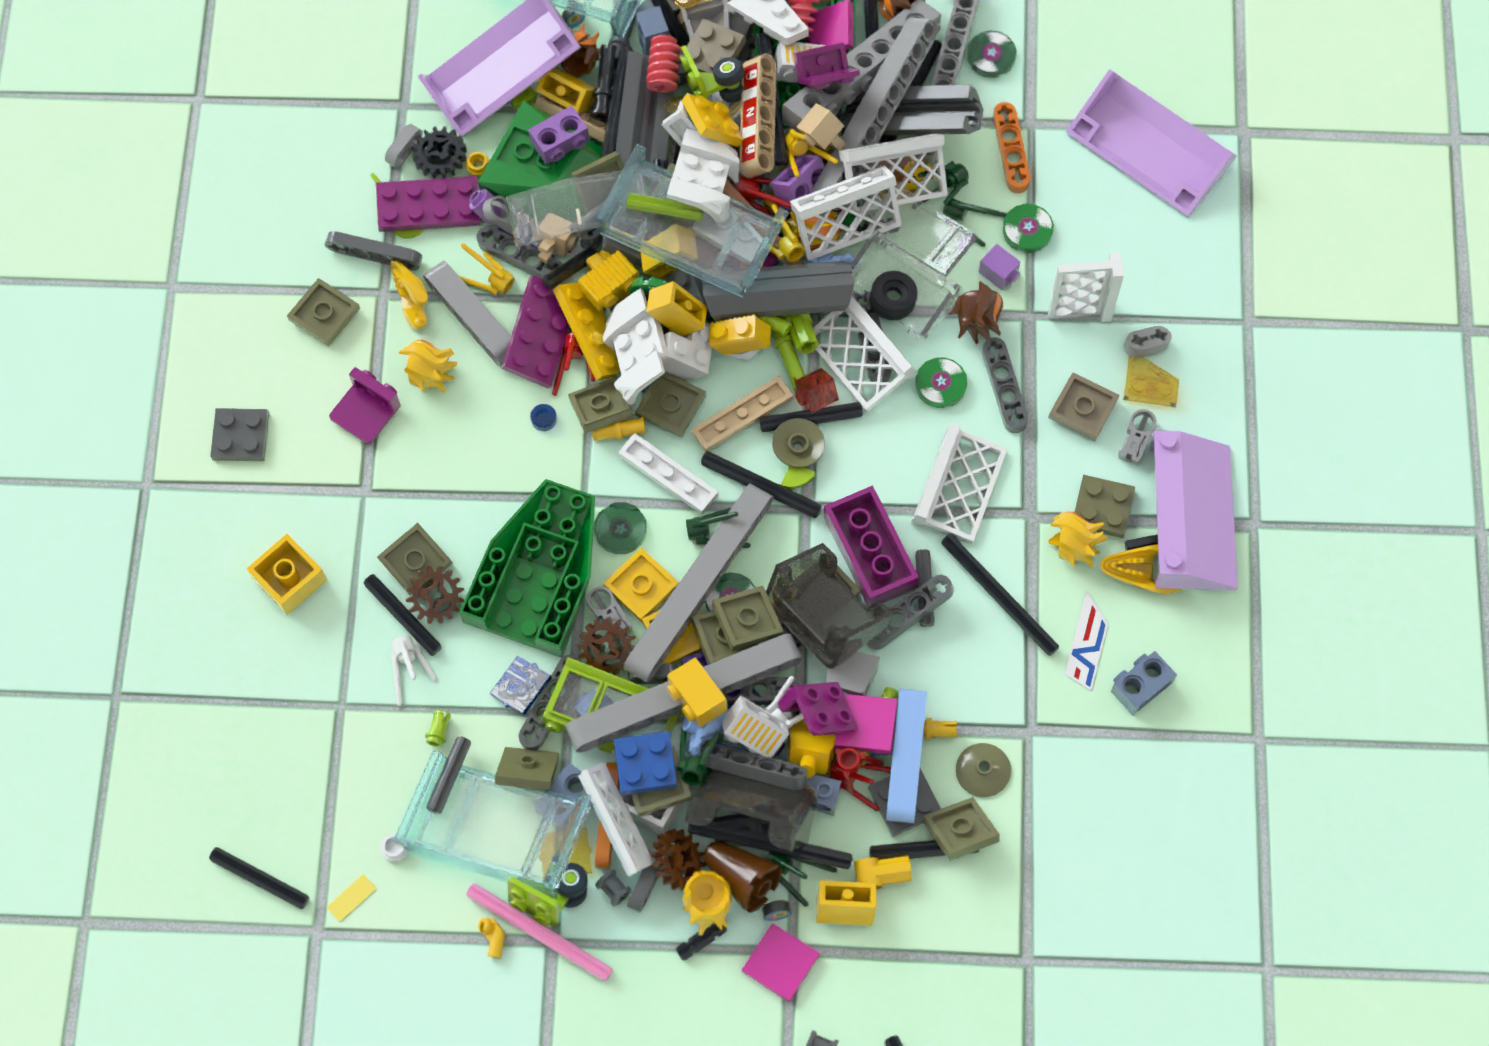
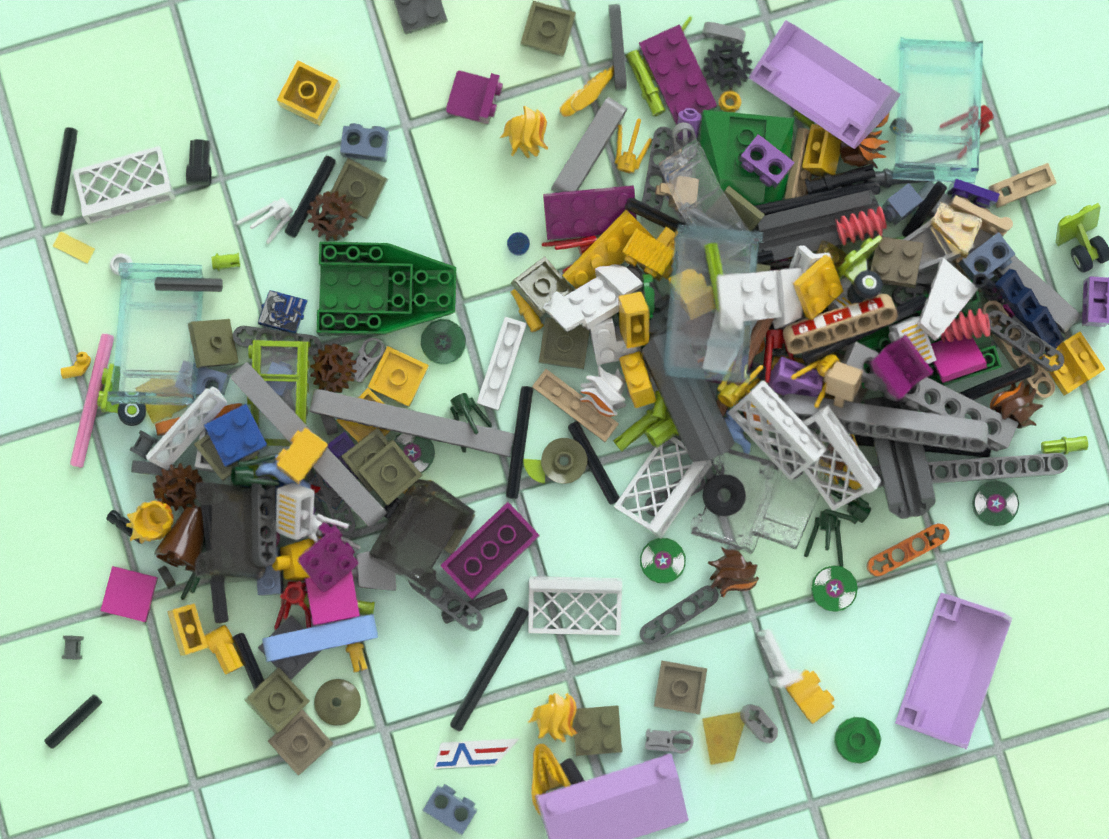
camera: 70 degrees right, 15 degrees up
clear red brick [794,368,839,413] -> none
medium lavender brick [978,244,1021,290] -> none
none -> white fence [73,145,176,224]
none -> black piece [186,139,212,185]
none -> dark tan plate [268,709,334,776]
none -> sand blue brick [340,123,390,162]
none -> white hair [580,366,627,417]
none -> lime pin [625,50,666,117]
none -> yellow brick [784,669,835,724]
none -> green tile [834,717,881,764]

